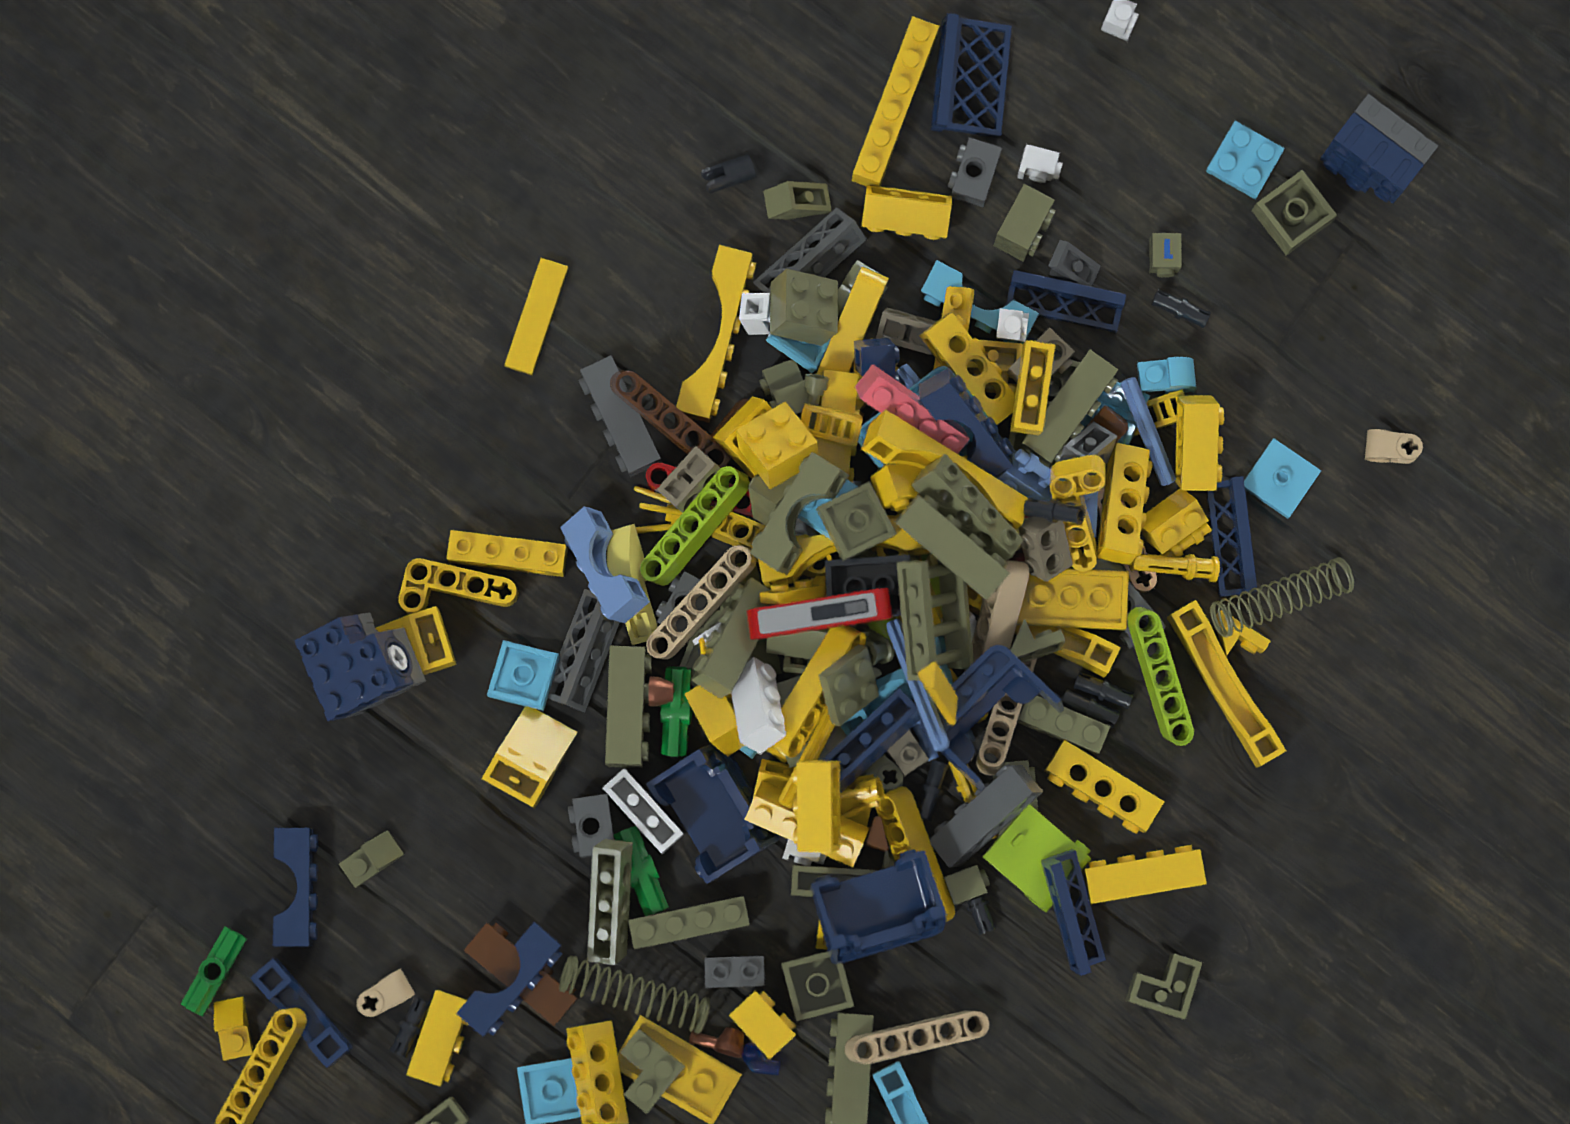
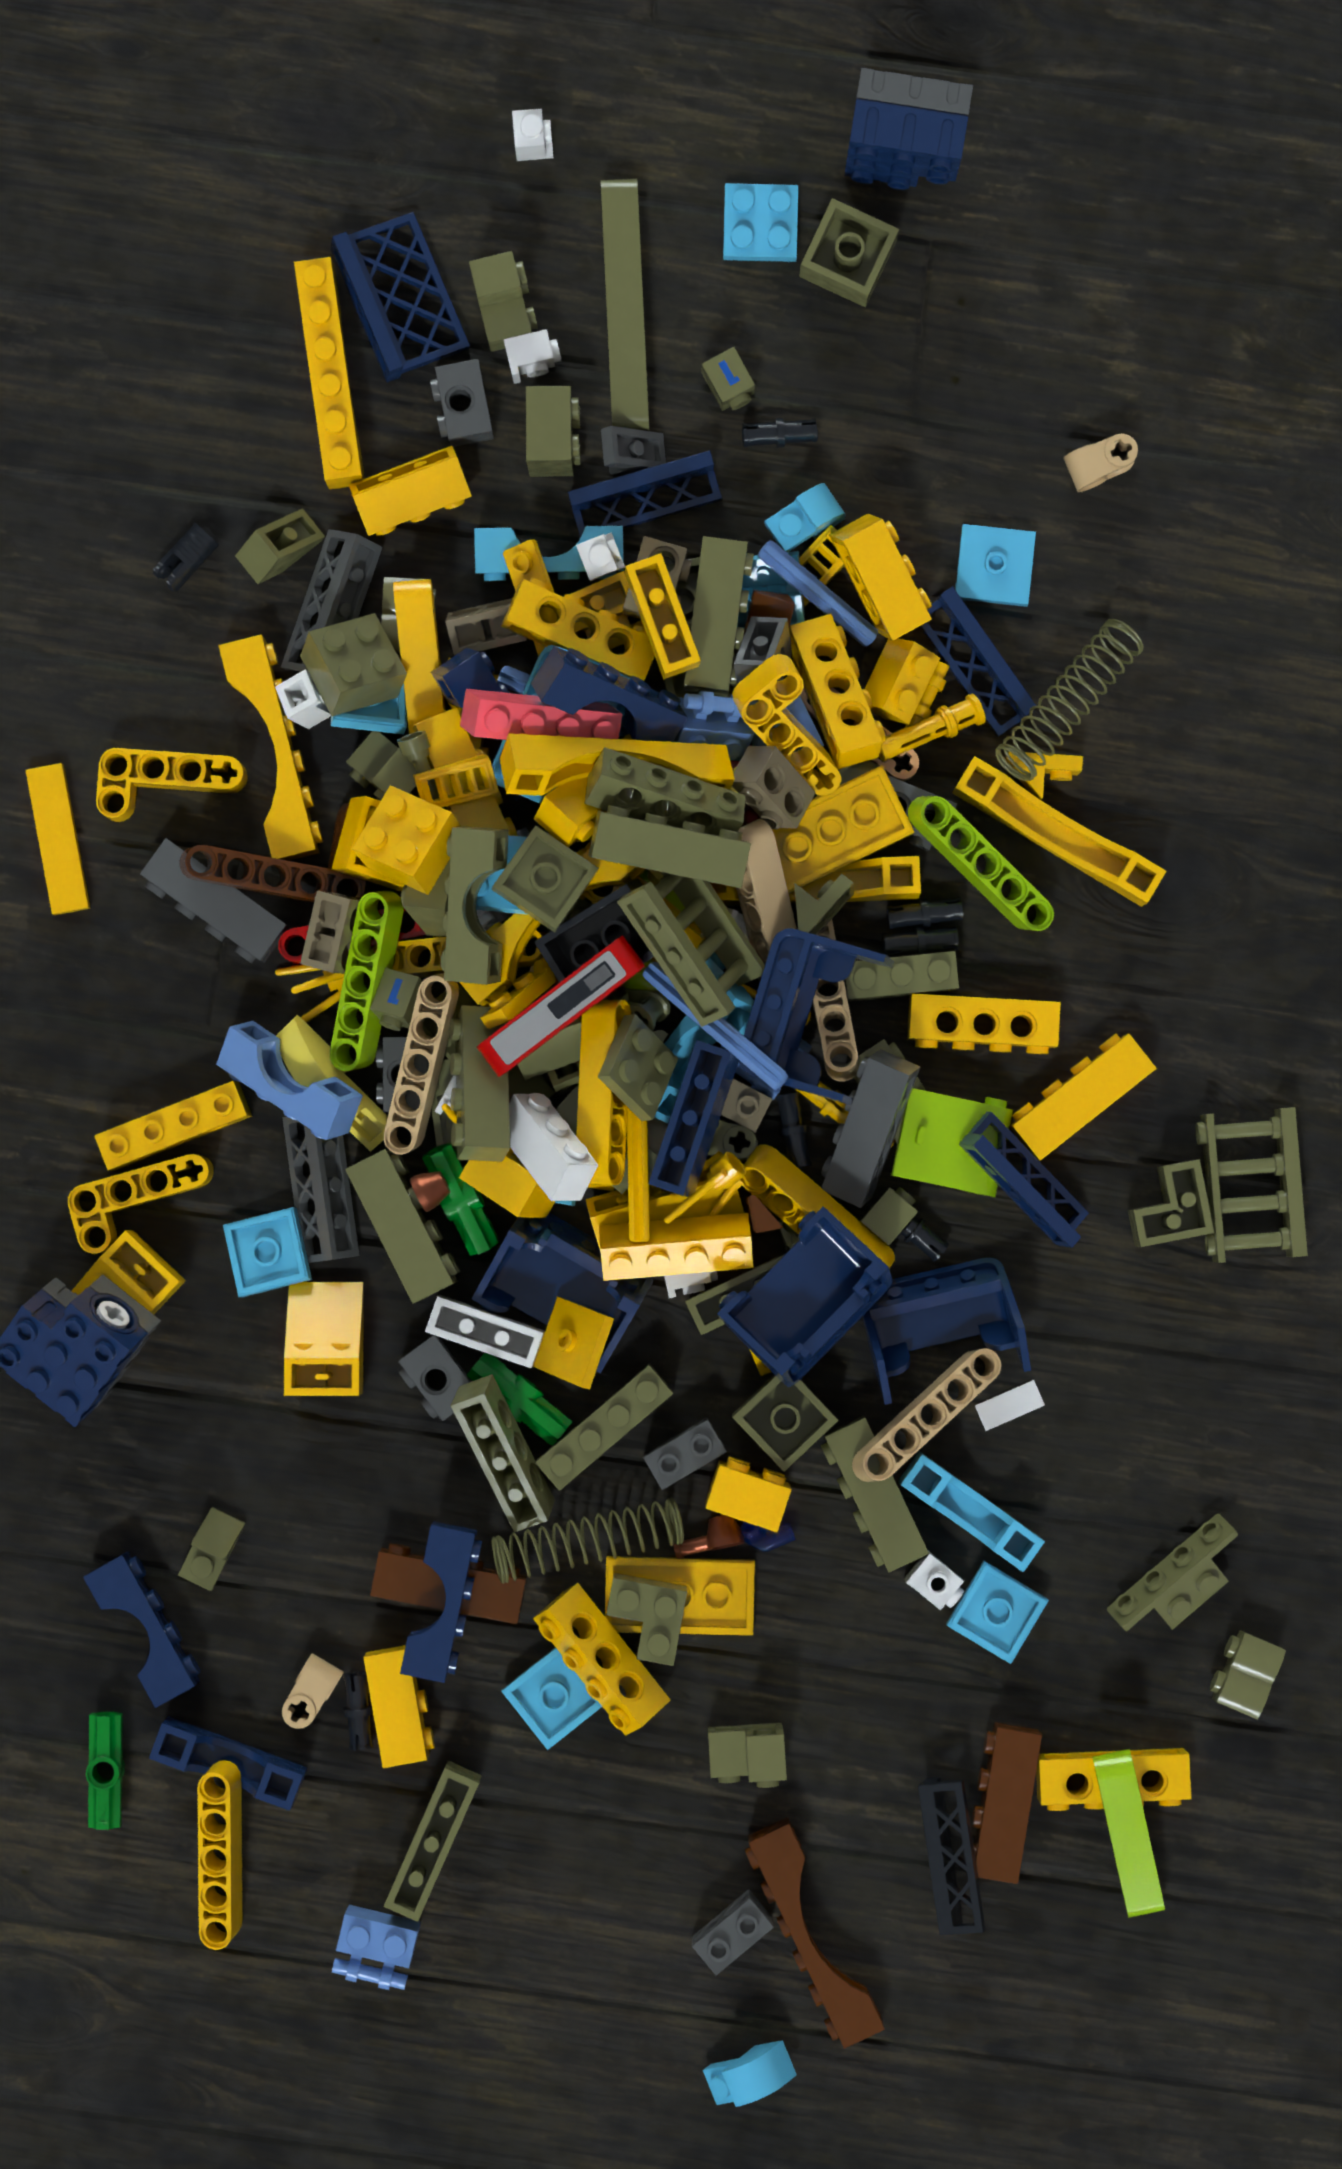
camera: 20 degrees left, 5 degrees up
yellow slope [214,996,253,1061] -> none
yellow brick [793,760,840,853] -> none
yellow slope [917,662,958,725] -> none
black pin [1024,497,1085,525] -> none
none -> yellow beam [96,748,248,822]
none -> olive brick [370,968,422,1031]
none -> olive brick [469,251,538,352]
none -> yellow plate [533,1296,614,1390]
none -> olive beam [601,178,649,431]
none -> dark blue windscreen [862,1258,1031,1405]
none -> white sticker [975,1380,1045,1431]
none -> olive fence [1195,1107,1308,1263]

